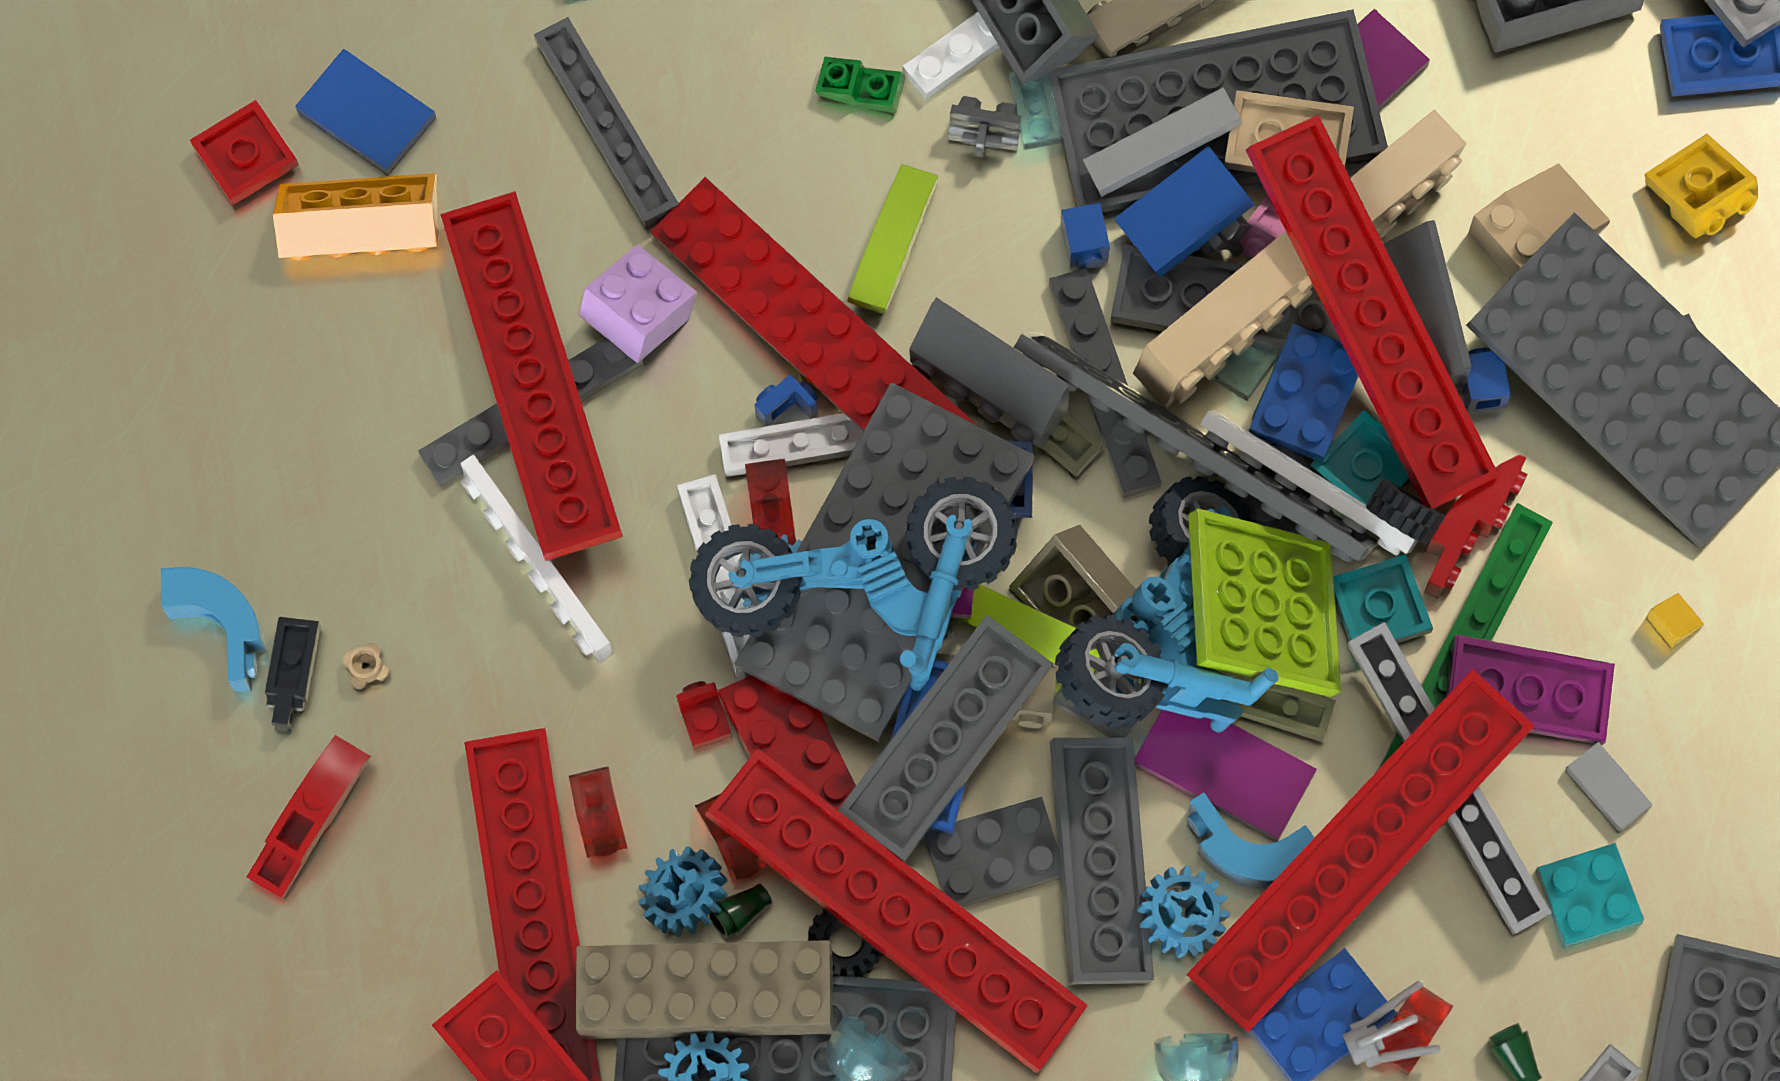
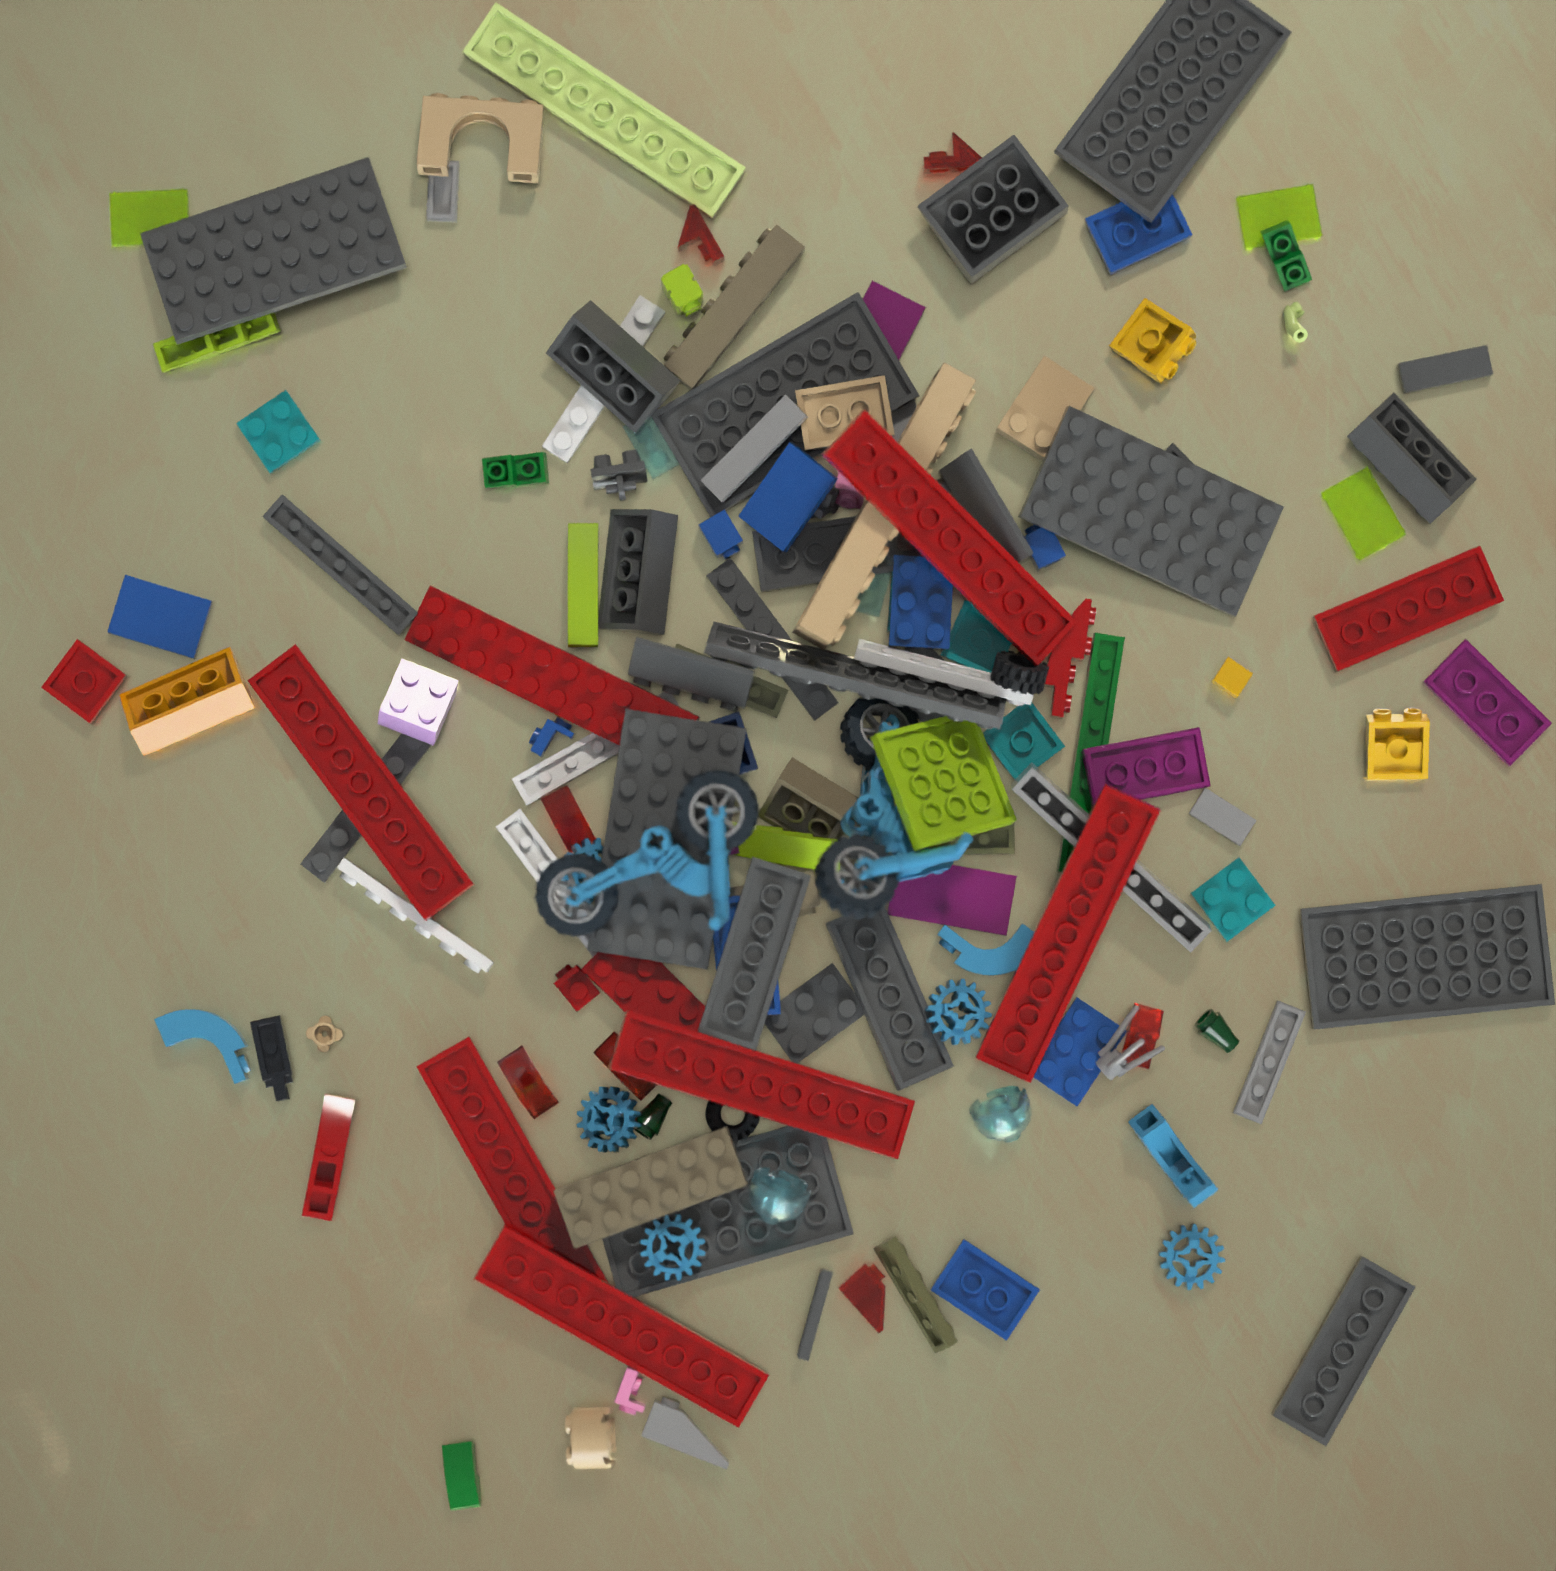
camera: 25 degrees left, 15 degrees up
none -> dark grey slope [599,509,678,635]

